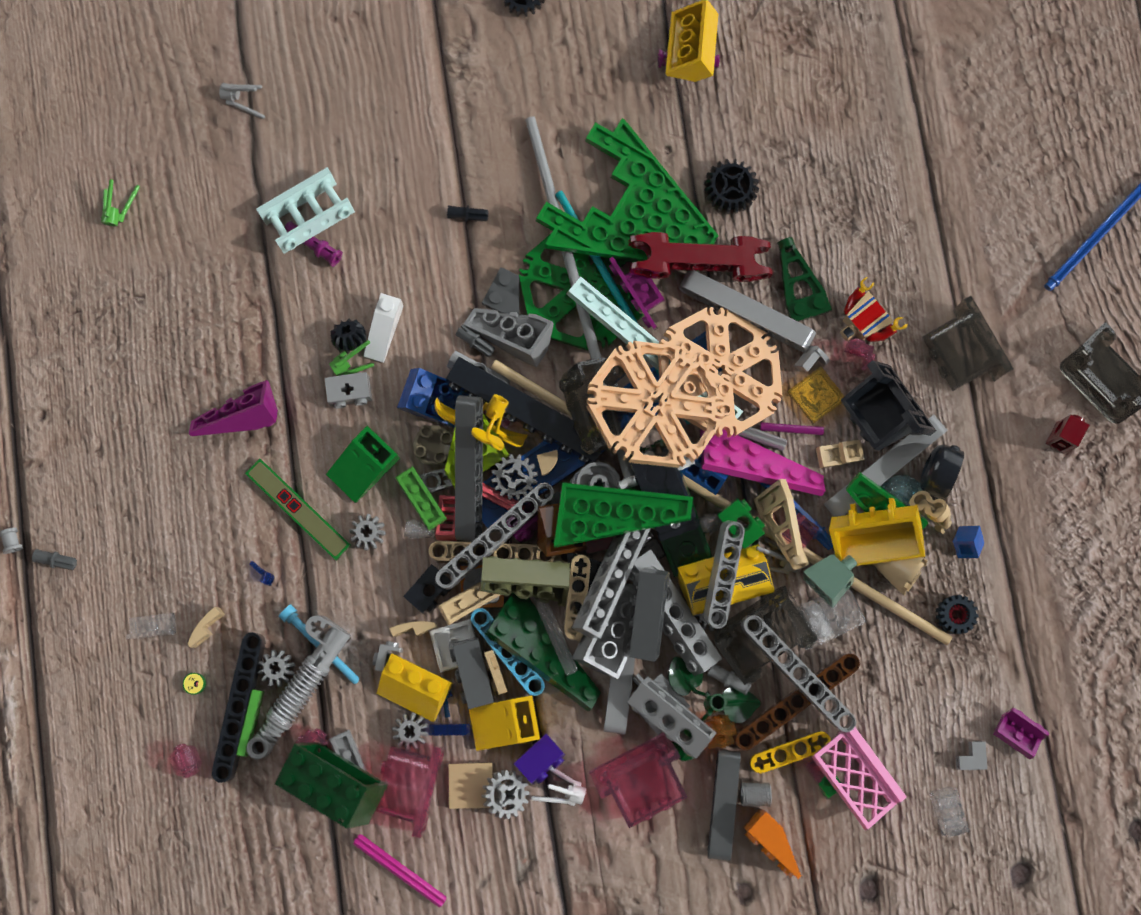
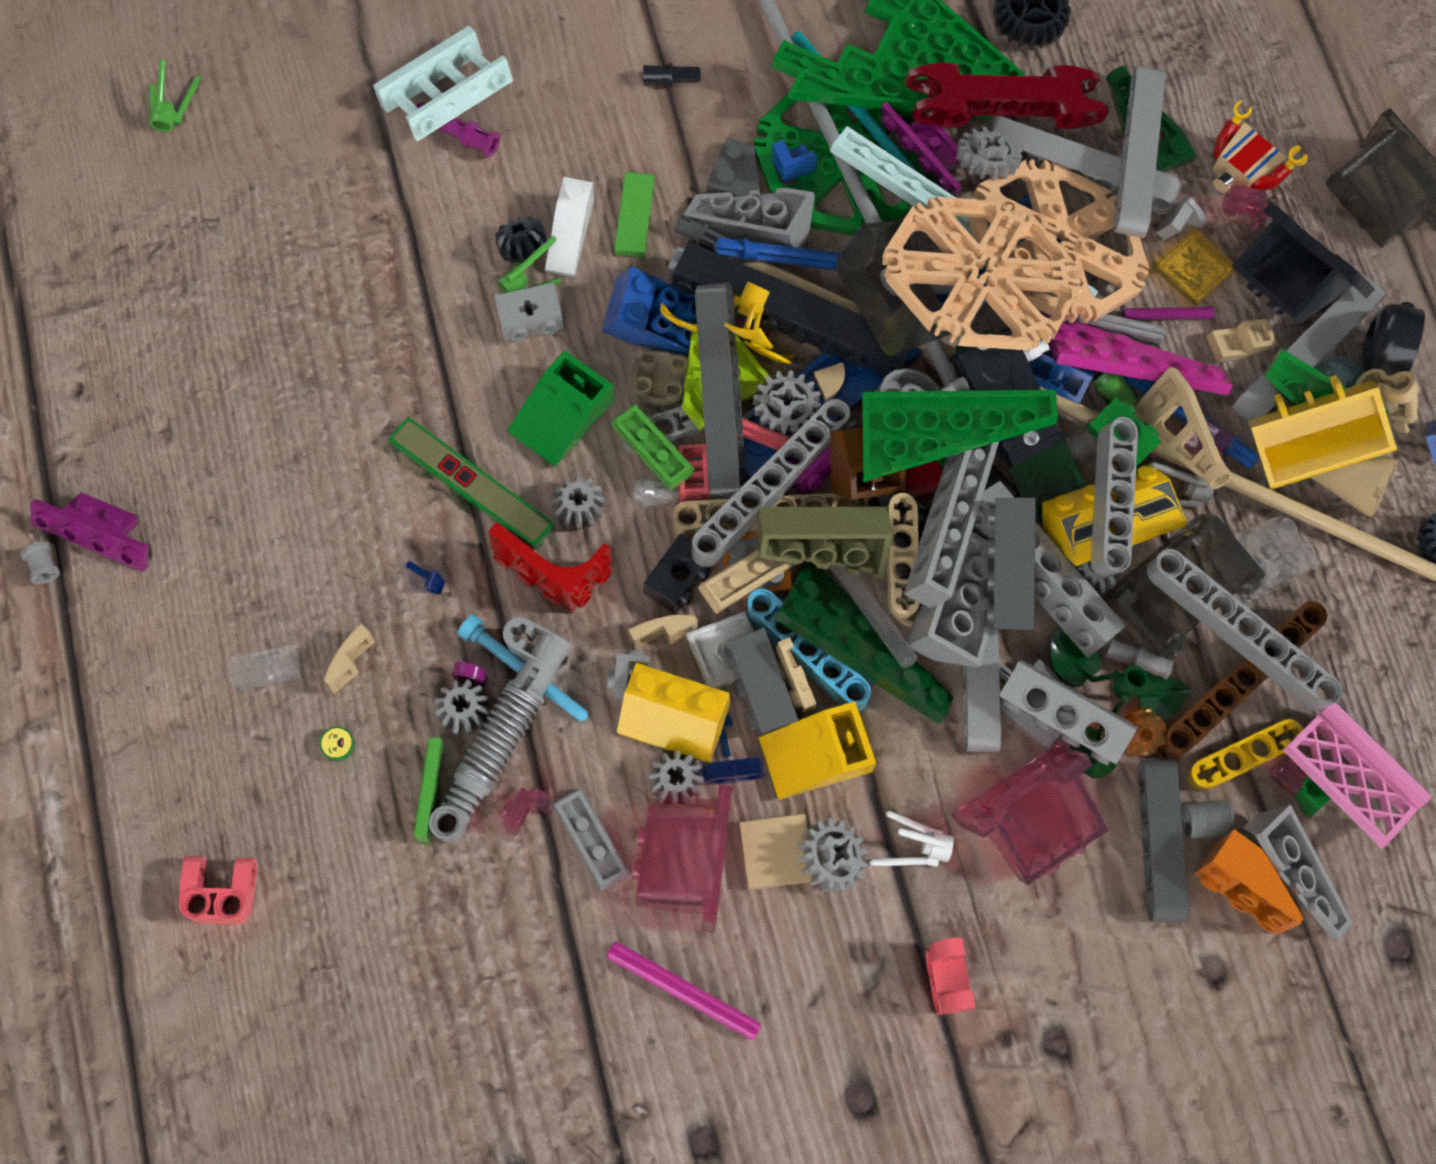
camera: 10 degrees left, 10 degrees down
dark grey axle [32,549,77,570] -> none
clear pink head [169,744,202,778] -> none
magenta wedge [188,380,278,436] -> none
black beam [212,632,266,783] -> none
dark green hose [274,742,388,829] -> none
dark purple brick [514,734,566,785] -> none
sand green torso [803,554,857,608] -> none
none -> magenta bracket [30,492,148,572]
none -> coral piece [179,856,257,925]
none -> magenta tile [451,662,488,687]
none -> red bracket [488,522,613,614]
none -> bright green tile [615,172,655,258]
none -> blue axle [714,237,871,274]
none -> blue panel [772,140,817,183]
none -> coral piece [926,938,976,1015]
none -> light grey gear [956,127,1022,181]
none -> bright green cone [1093,372,1138,406]
none -> light grey beam [1113,66,1166,238]
none -> light grey wedge [1243,804,1353,940]

